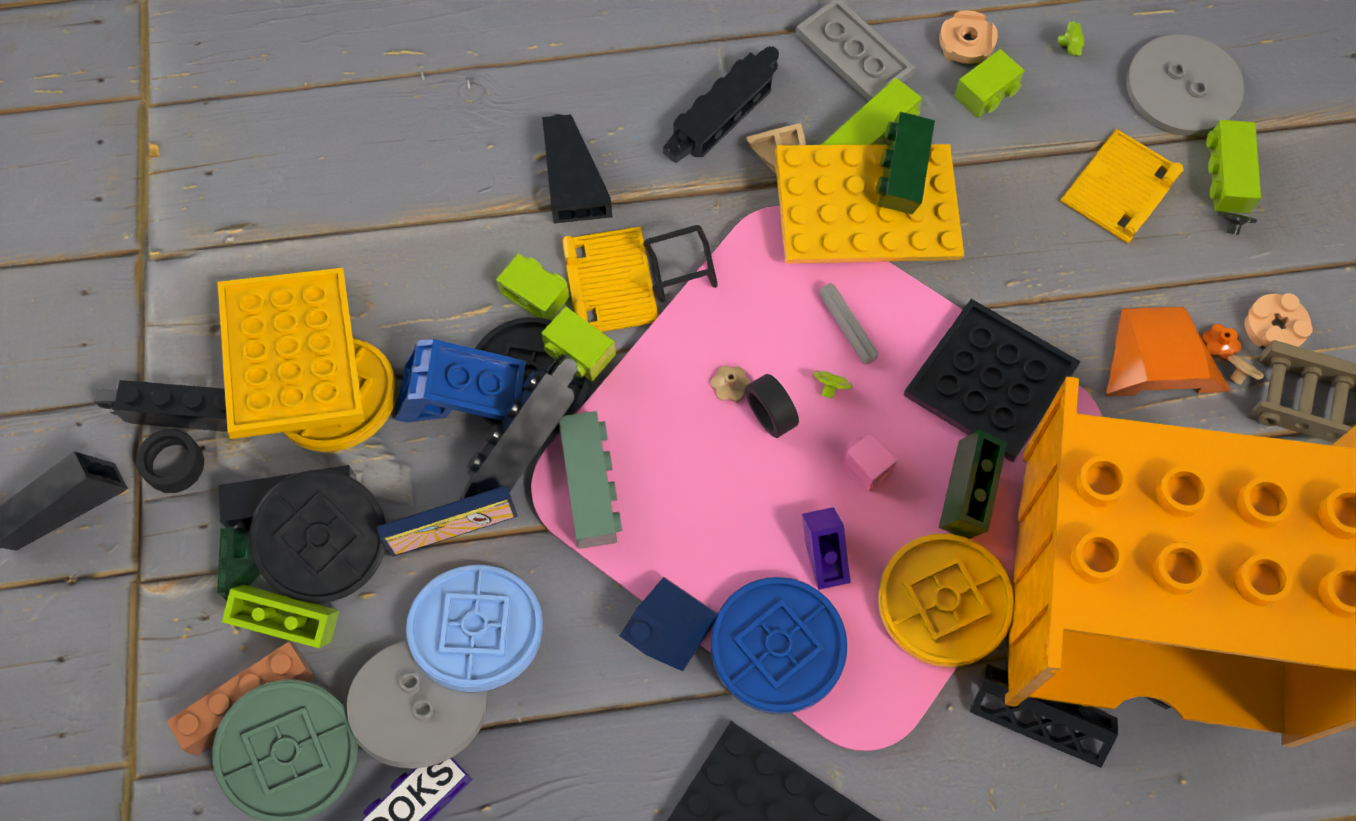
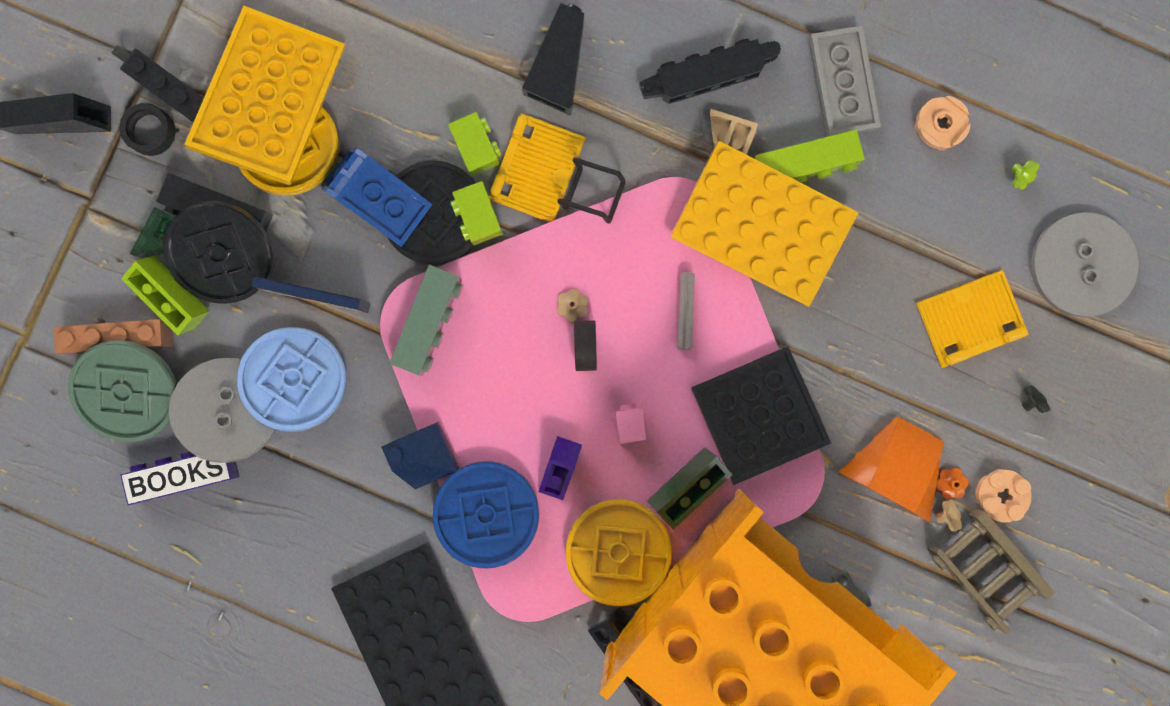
camera: 30 degrees right, 20 degrees up
black hinge [460,353,578,500] -> none
lime plant [813,371,853,399] -> none
dark green brick [876,112,935,214] -> none
lime brick [954,49,1025,118] -> none
lime brick [1206,120,1261,214] -> none

